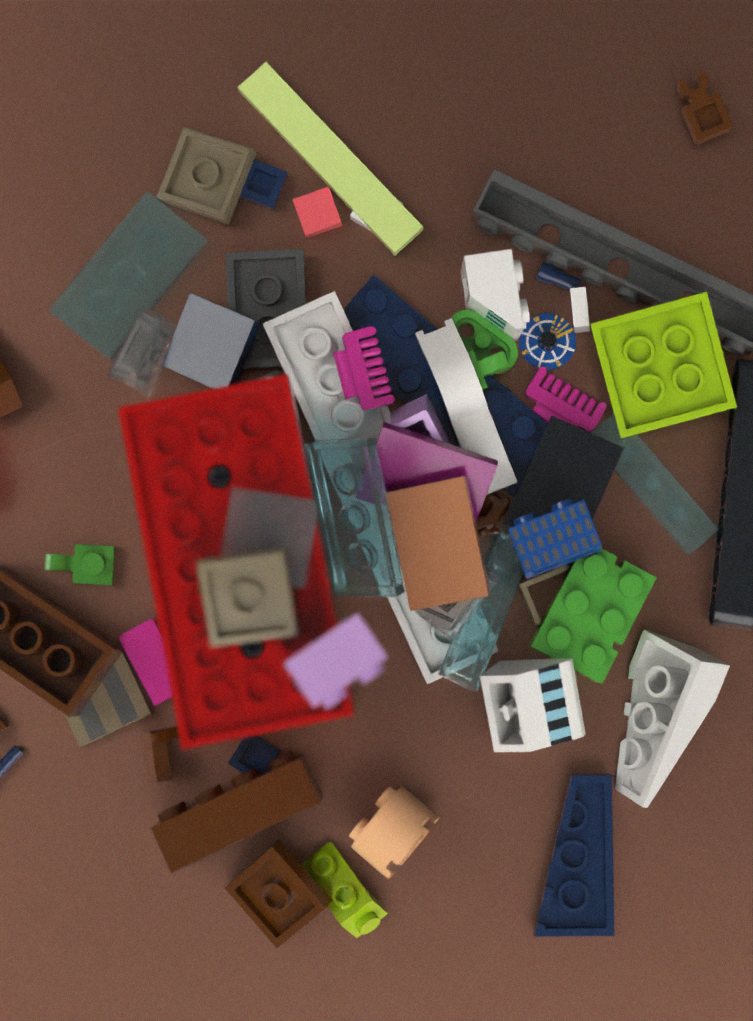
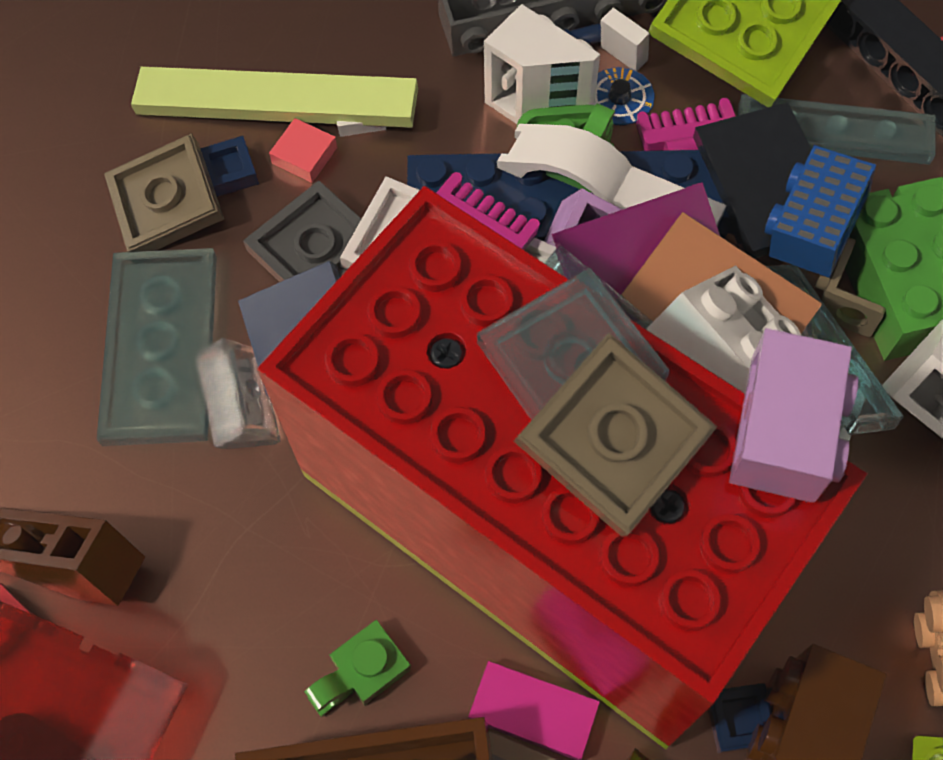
camera: 40 degrees left, 20 degrees down
none -> white slope [646,265,801,393]

